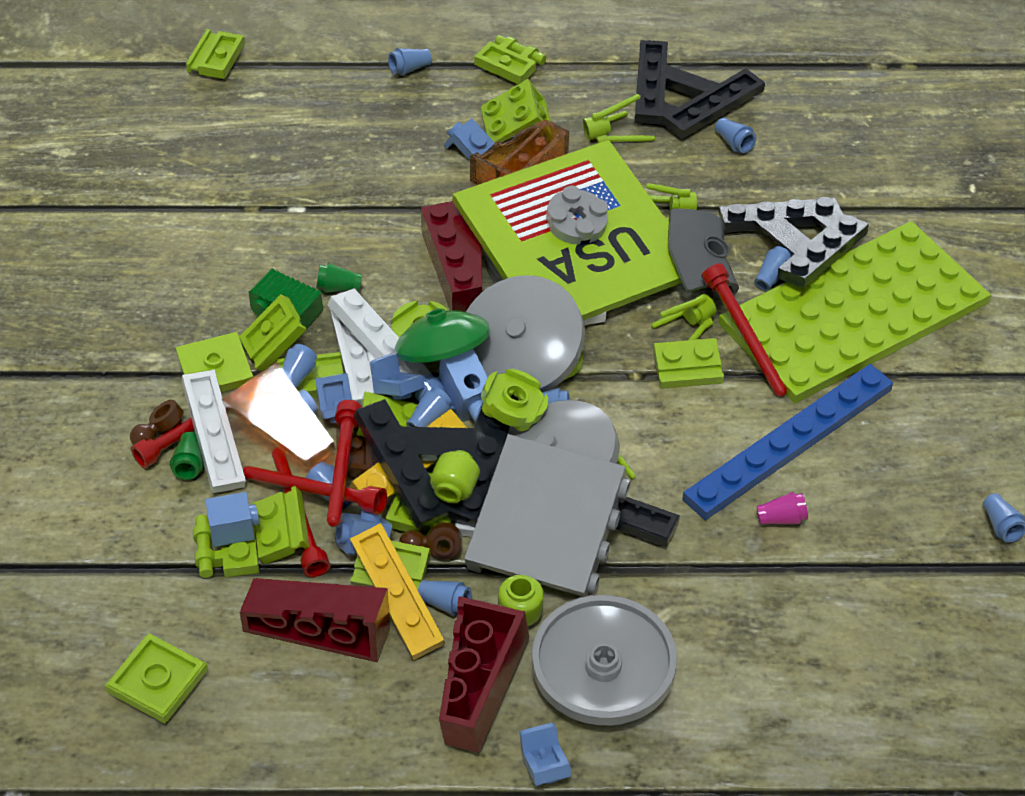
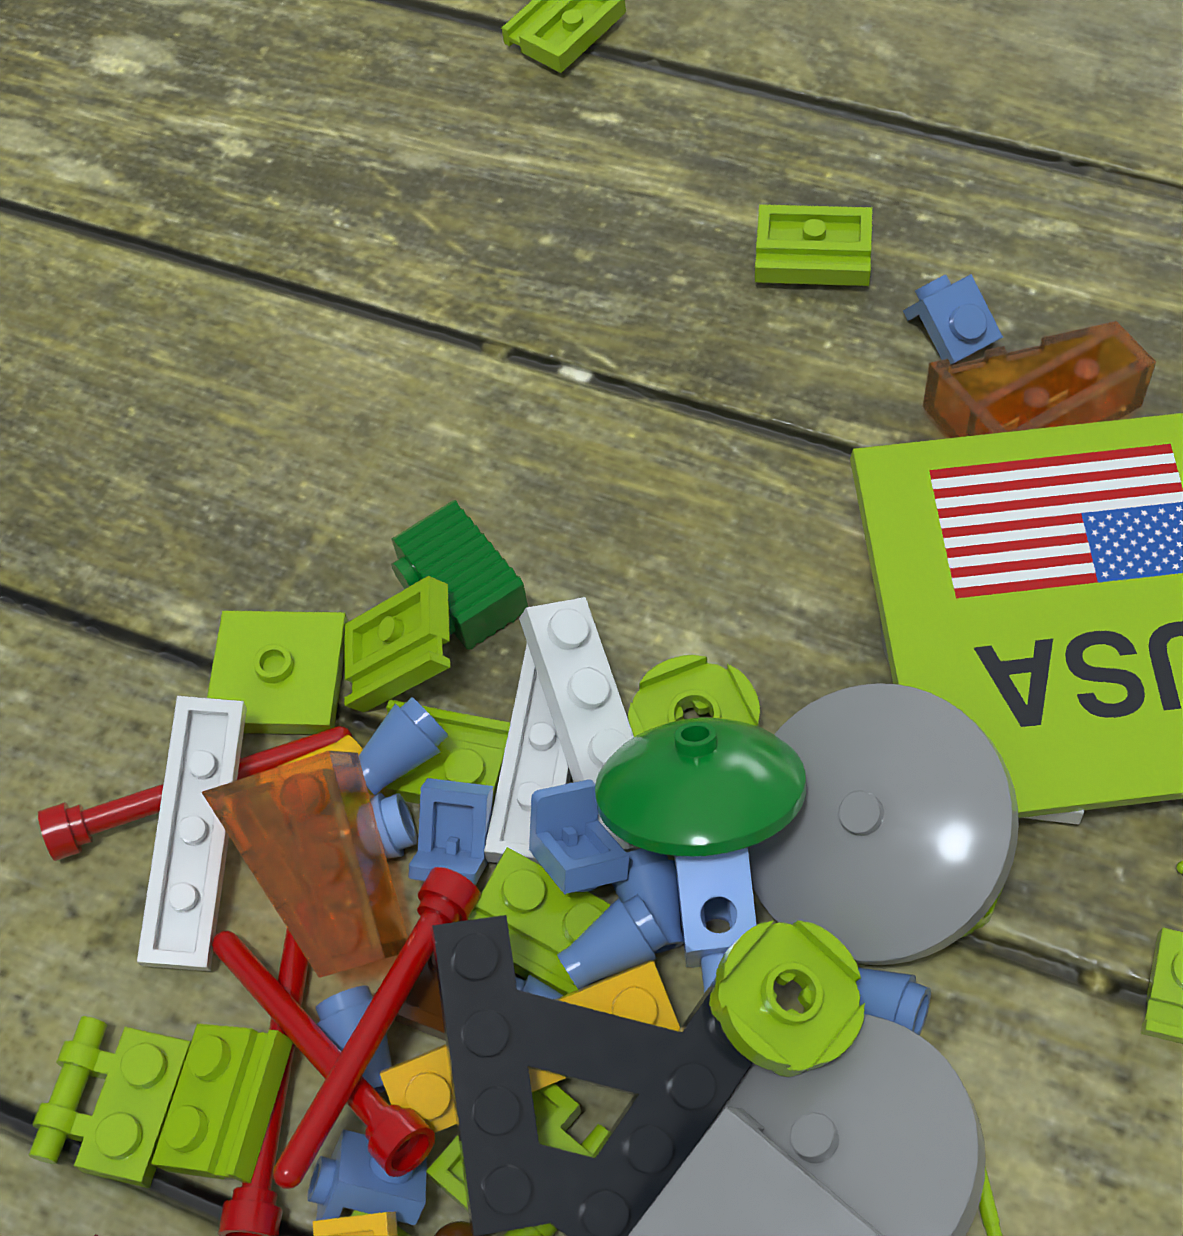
camera: 30 degrees right, 10 degrees up
reddish brown plate [130,399,184,445] -> none
green cone [169,432,203,480] -> none
medium blue brick [205,492,259,547] -> none
green cone [316,262,362,293] -> none
medium blue cone [388,48,432,76] -> none
dark red wedge [421,201,482,312] -> none
lime head [430,450,480,503] -> none
lime plate [474,35,547,84] -> none
lime bracket [481,79,555,147] -> none
light grey plate [546,186,608,244] -> none
none -> lime plate [755,204,873,286]

